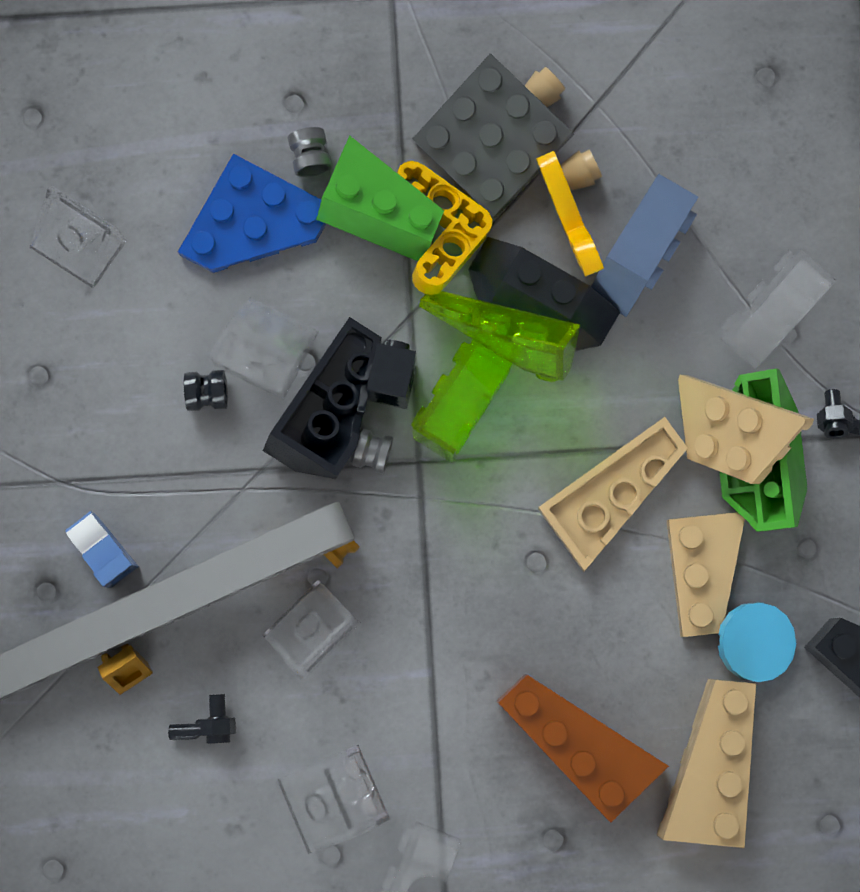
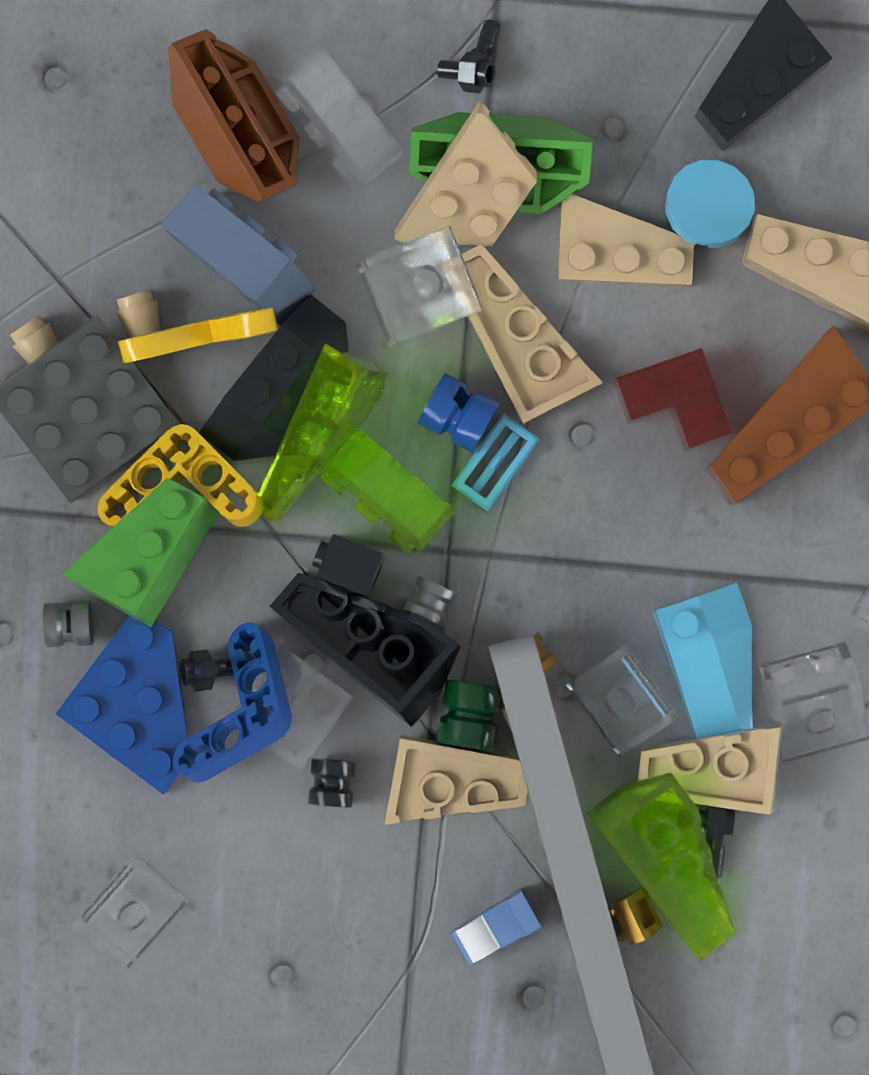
camera: 80 degrees left, 5 degrees up
none -> dark orange wedge [168,29,300,202]
none -> blue beam [173,623,292,783]
none -> black piece [180,649,234,692]
none -> clear slope [357,226,483,348]
none -> tan wing [384,735,528,825]
none -> blue wheel [418,373,500,453]
none -> dark green wheel [436,679,502,751]
none -> medium azure tile [451,413,540,512]
none -> clear neon green wedge [587,772,735,960]
none -> clear red brick [613,348,732,451]
none -> tan wing [637,723,783,815]
none -> medium azure wedge [652,583,752,739]

